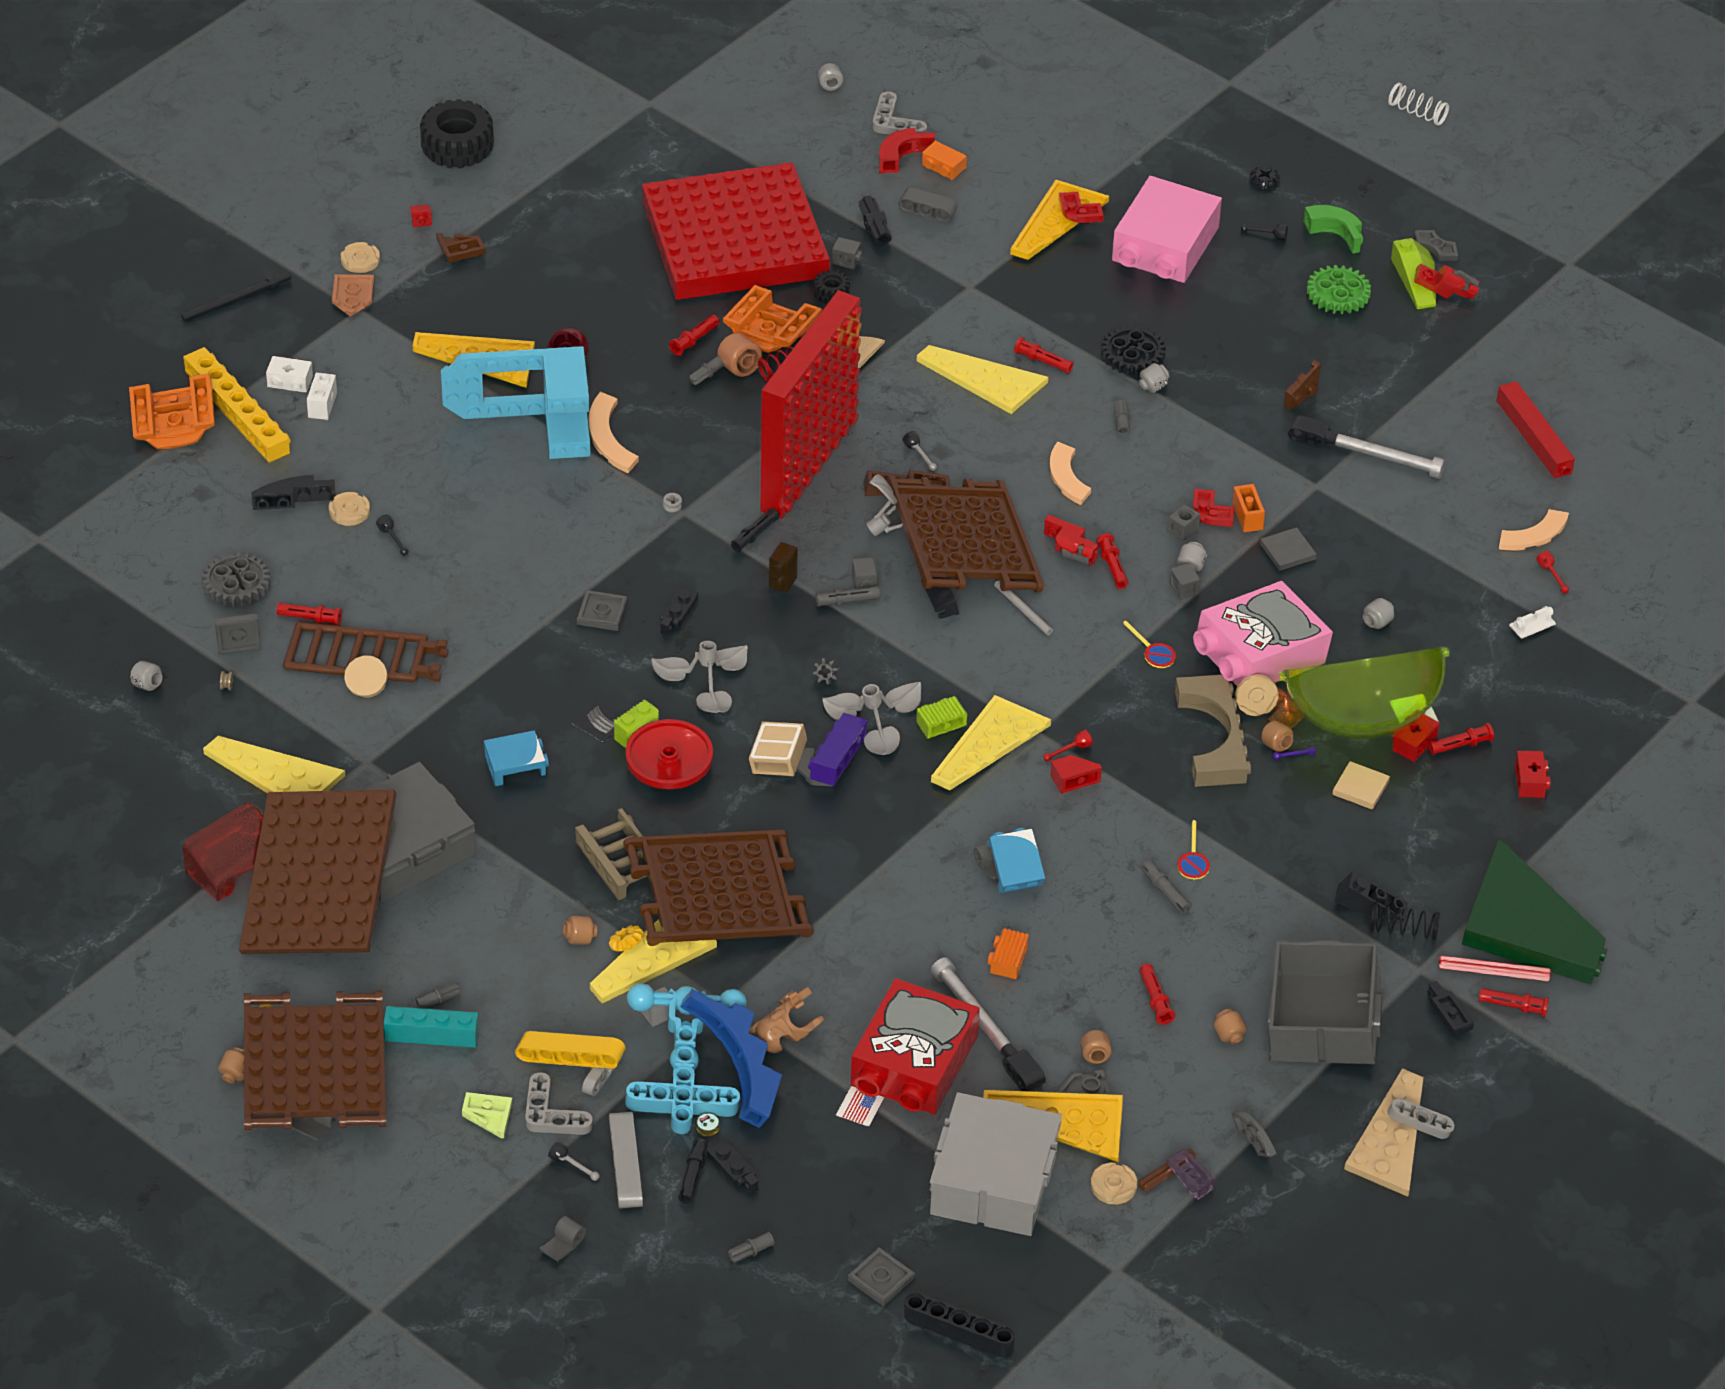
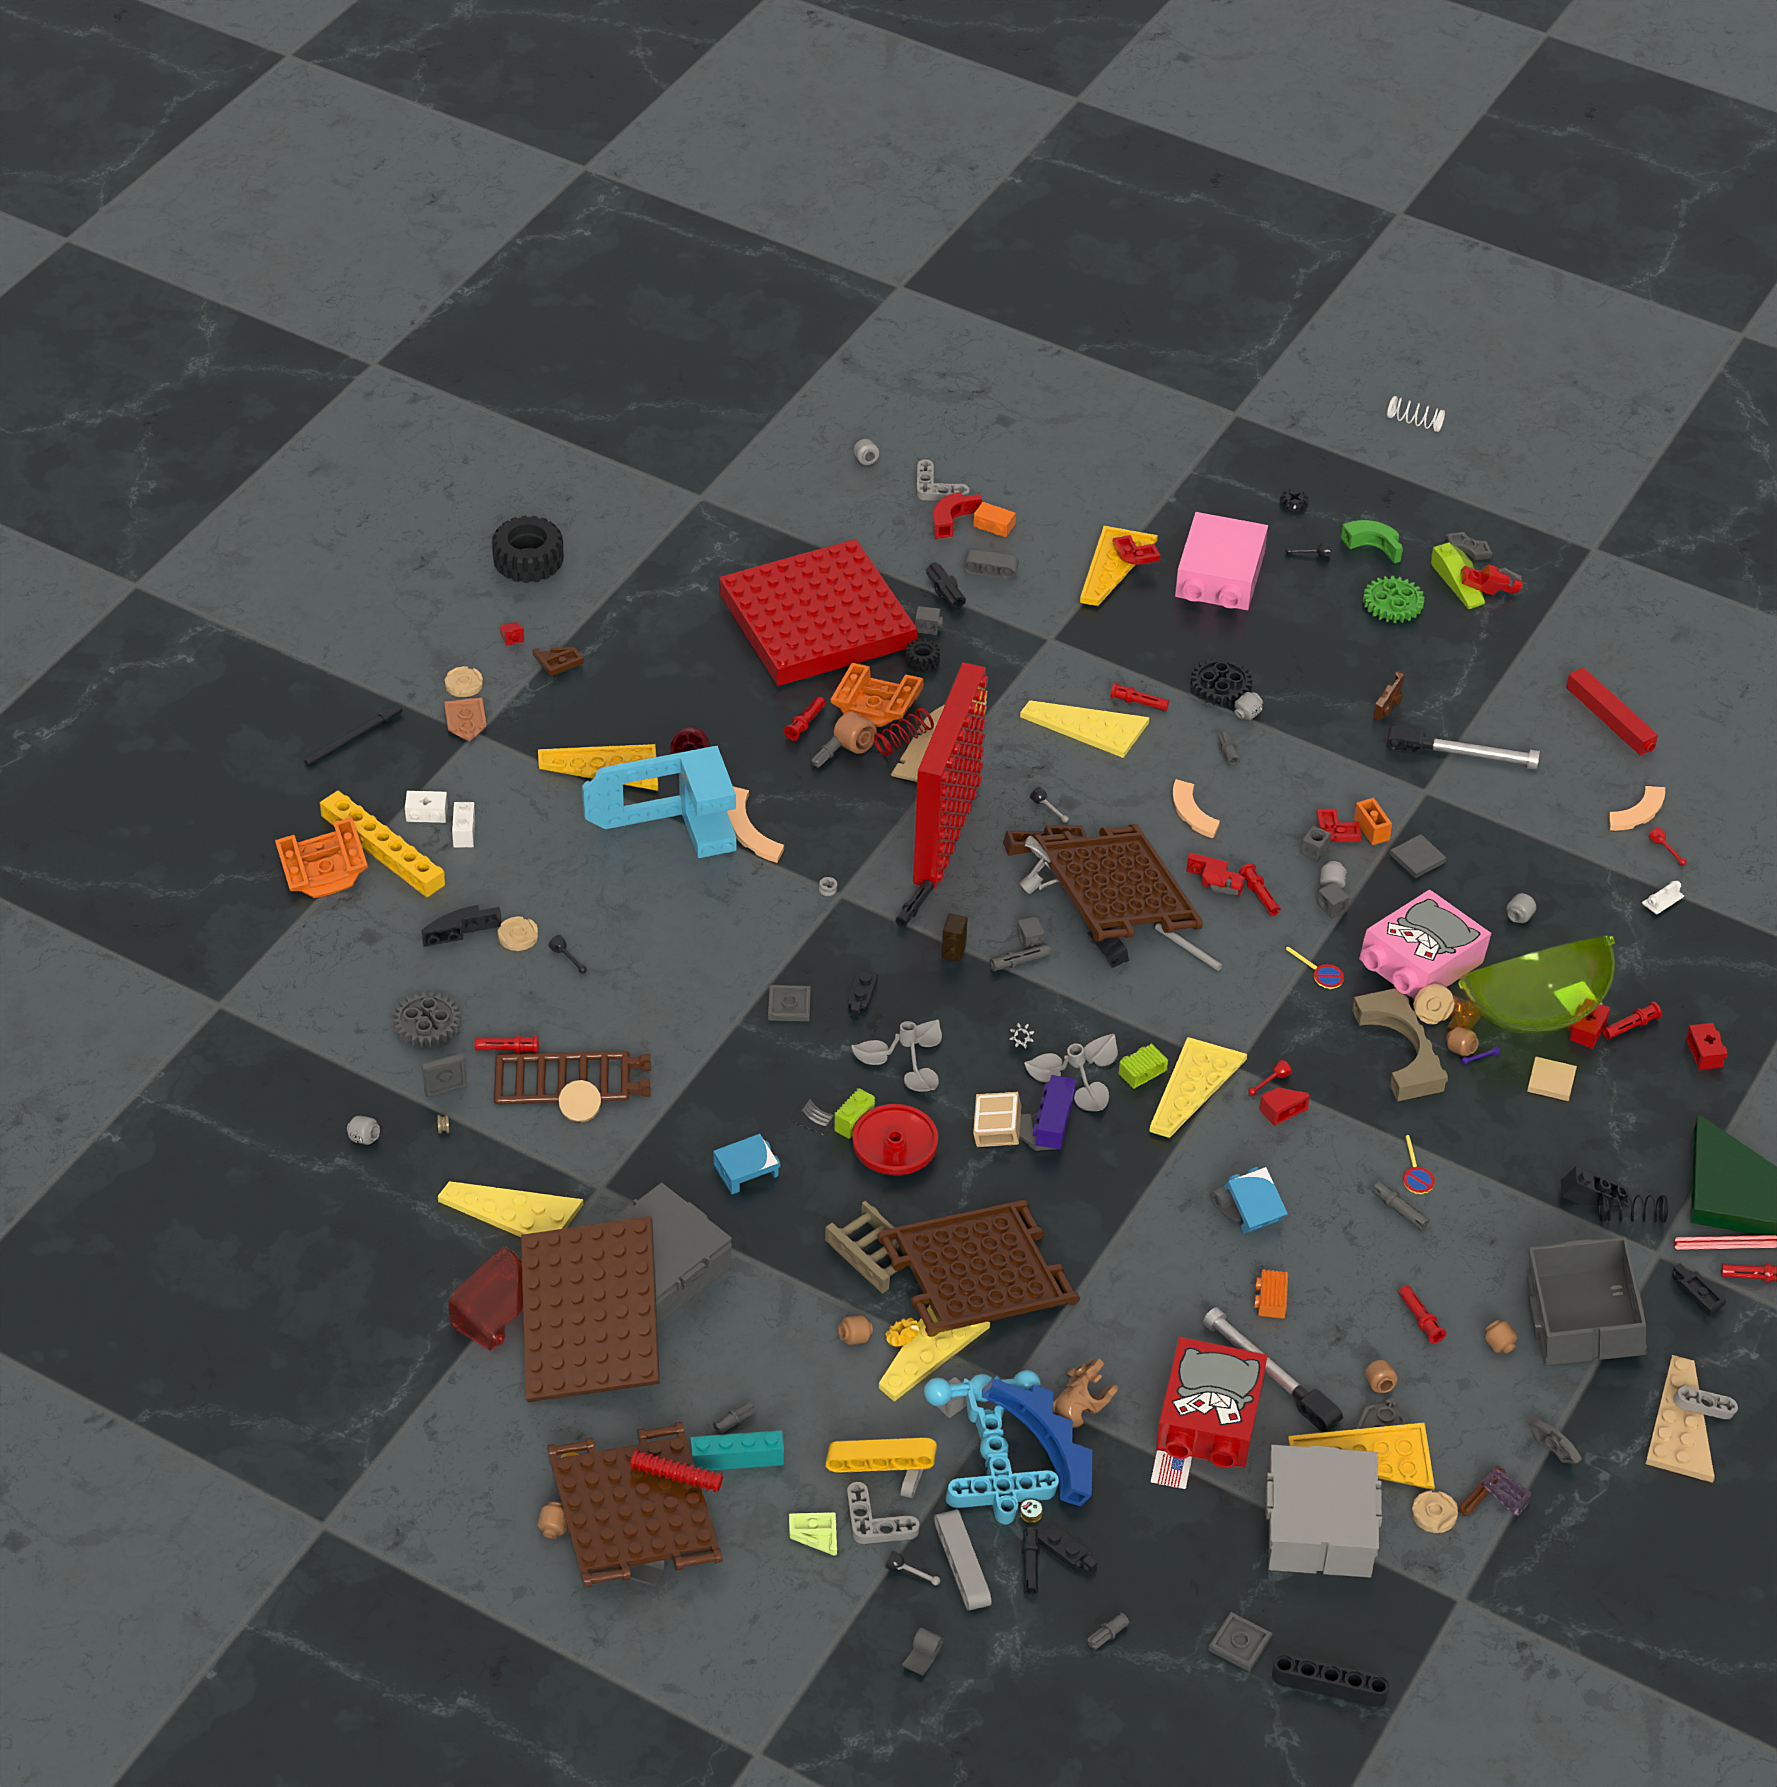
camera: 10 degrees left, 0 degrees up
none -> red piece [630,1449,723,1493]

